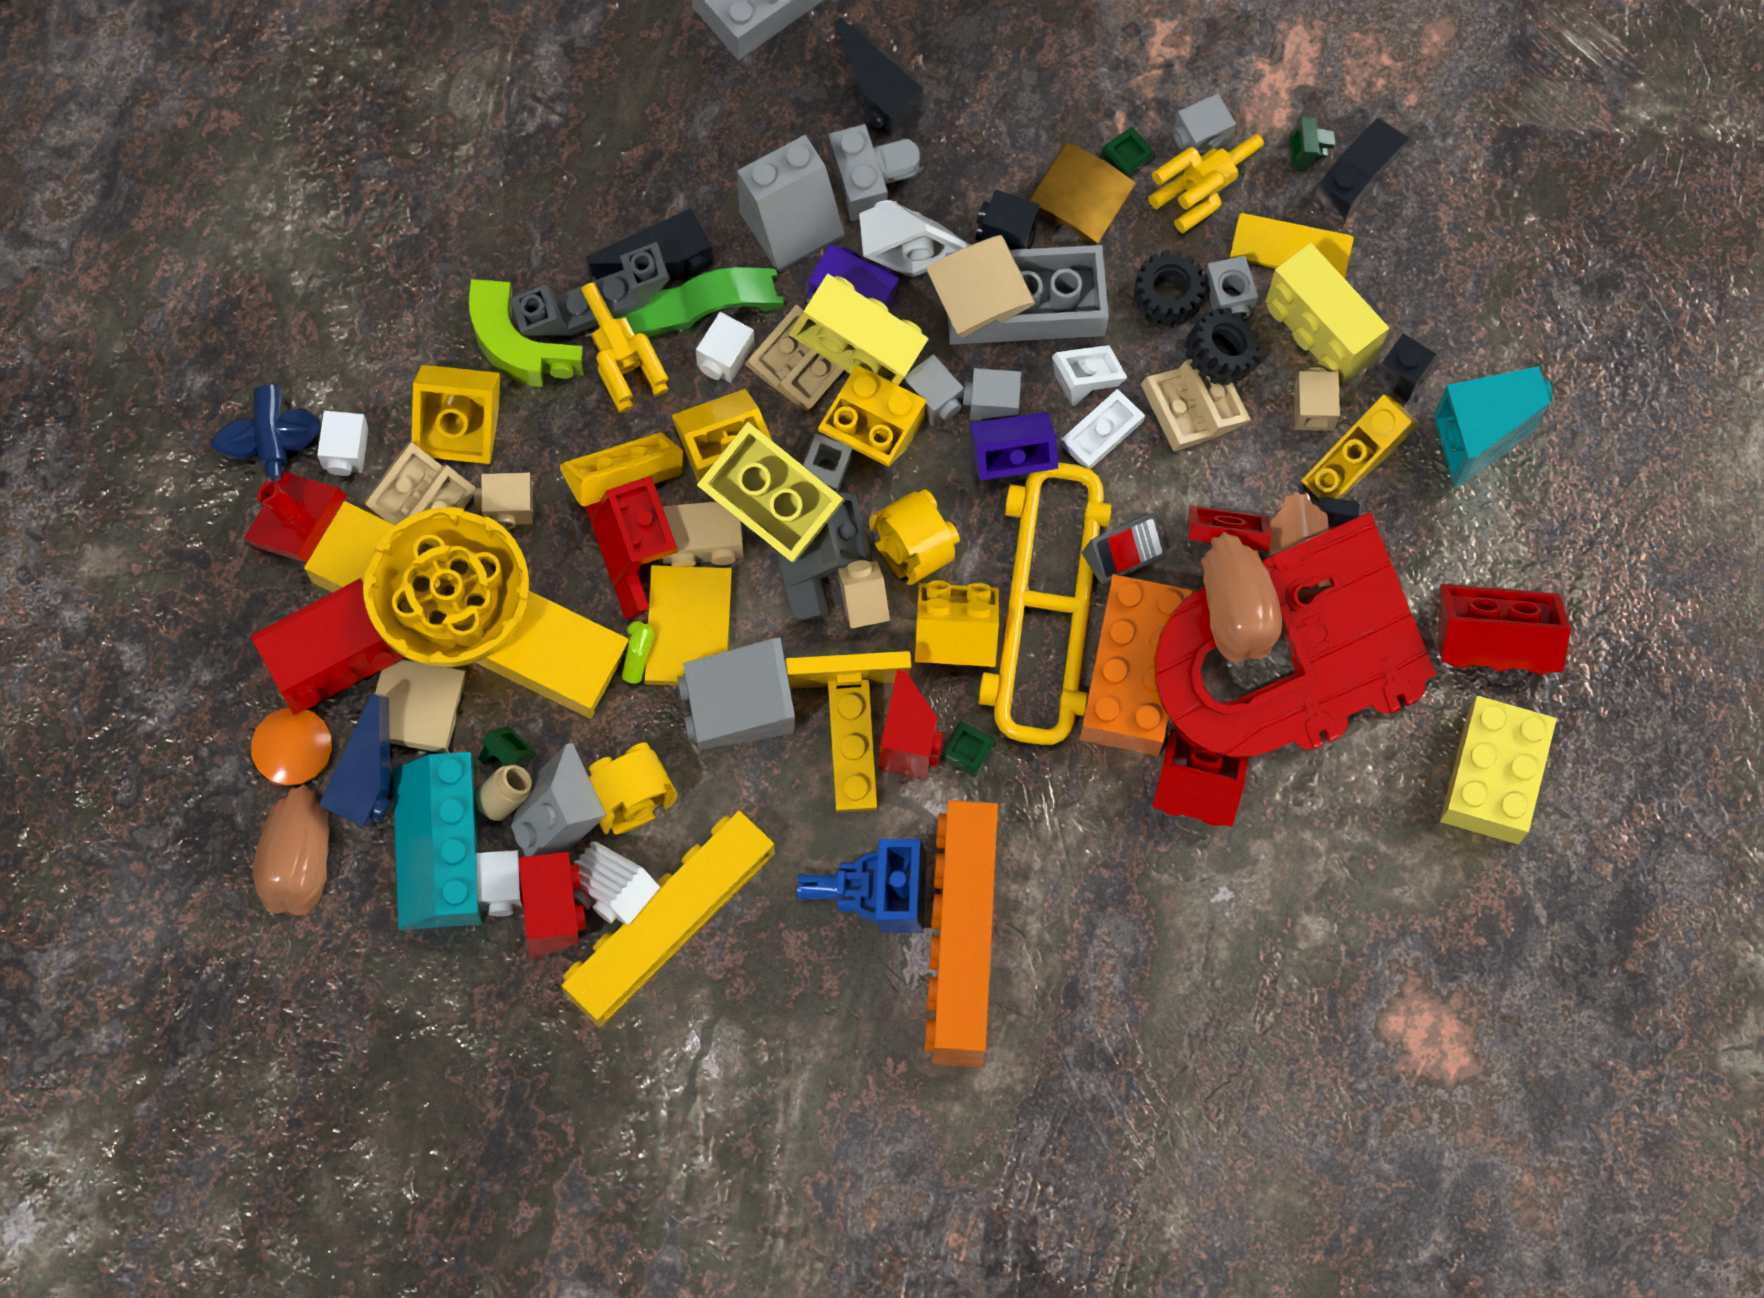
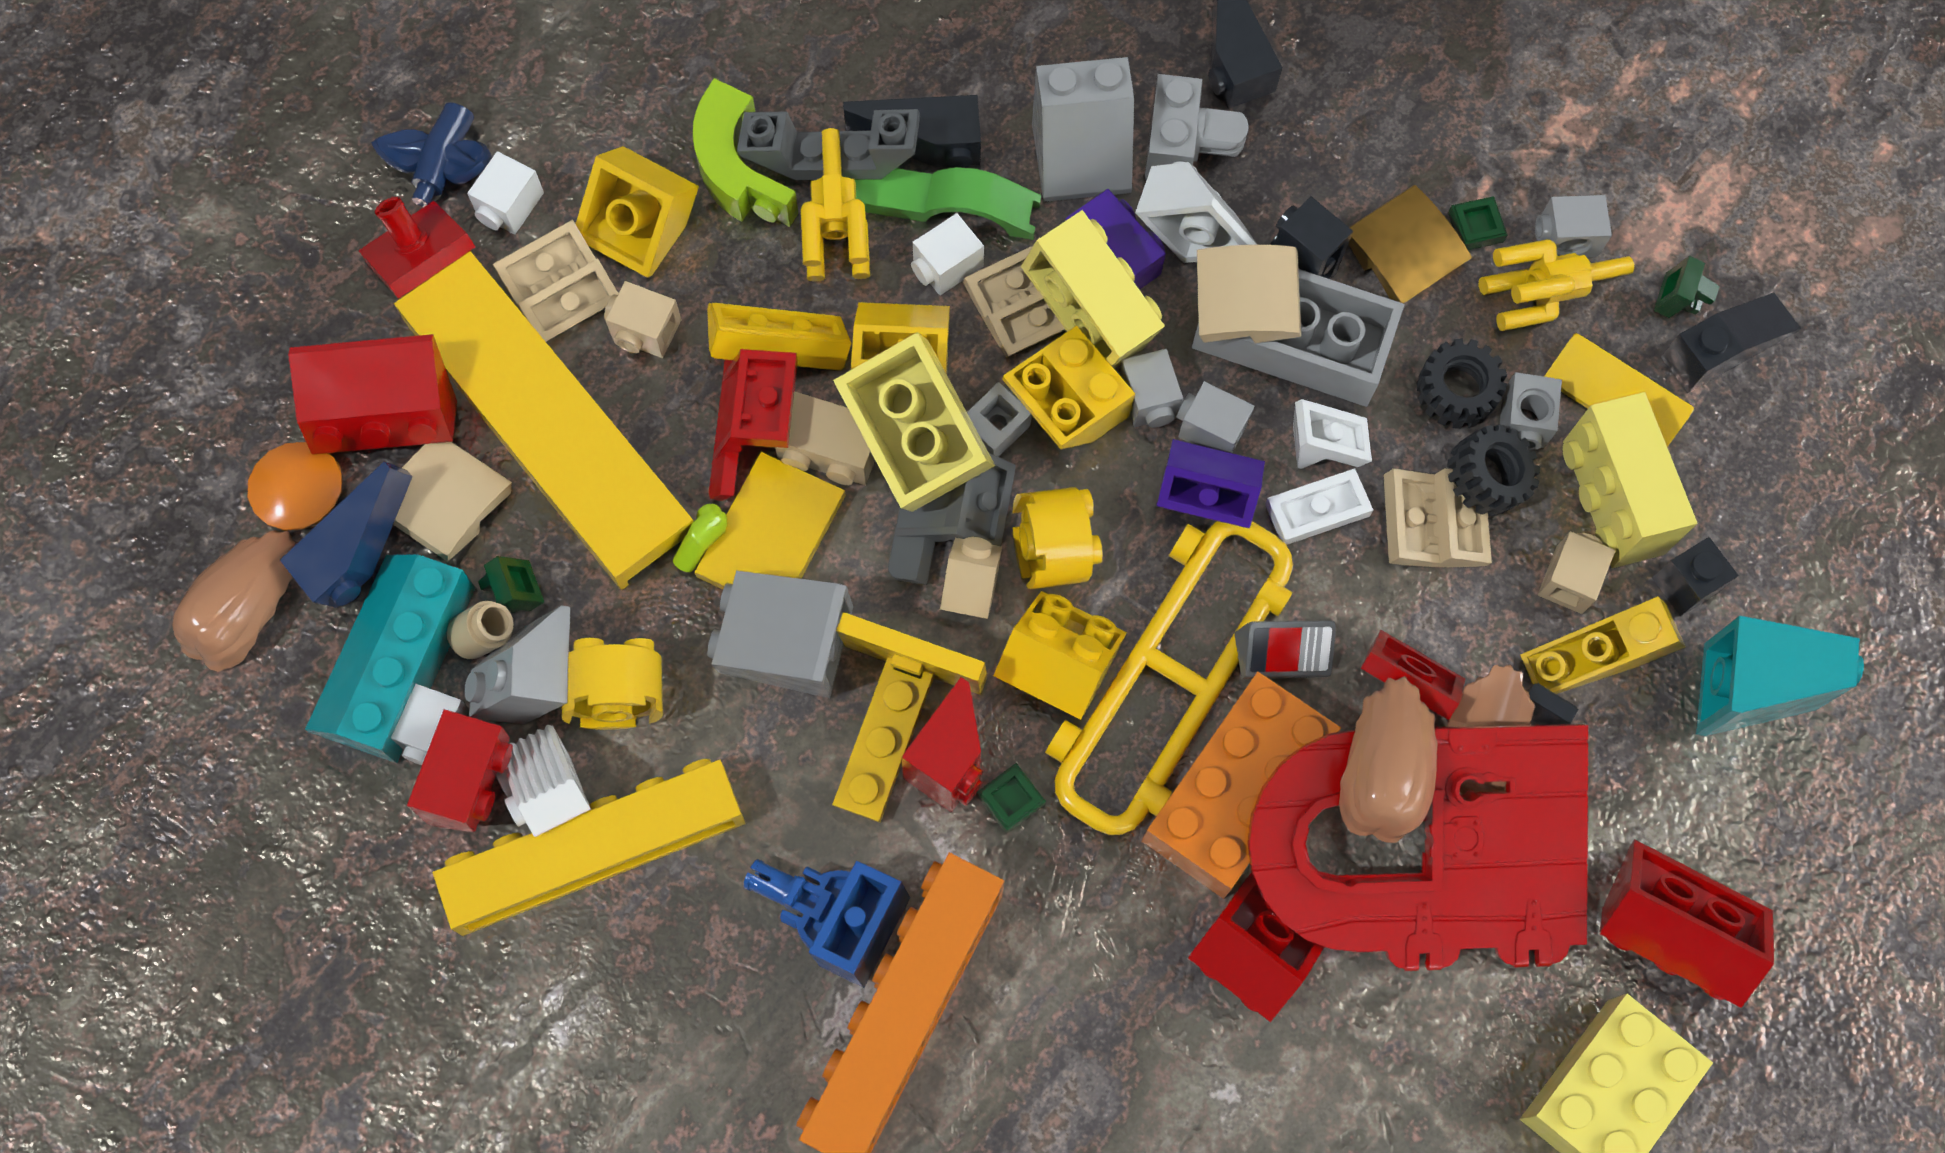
camera: 25 degrees right, 0 degrees up
yellow brick [363,507,529,667] -> none

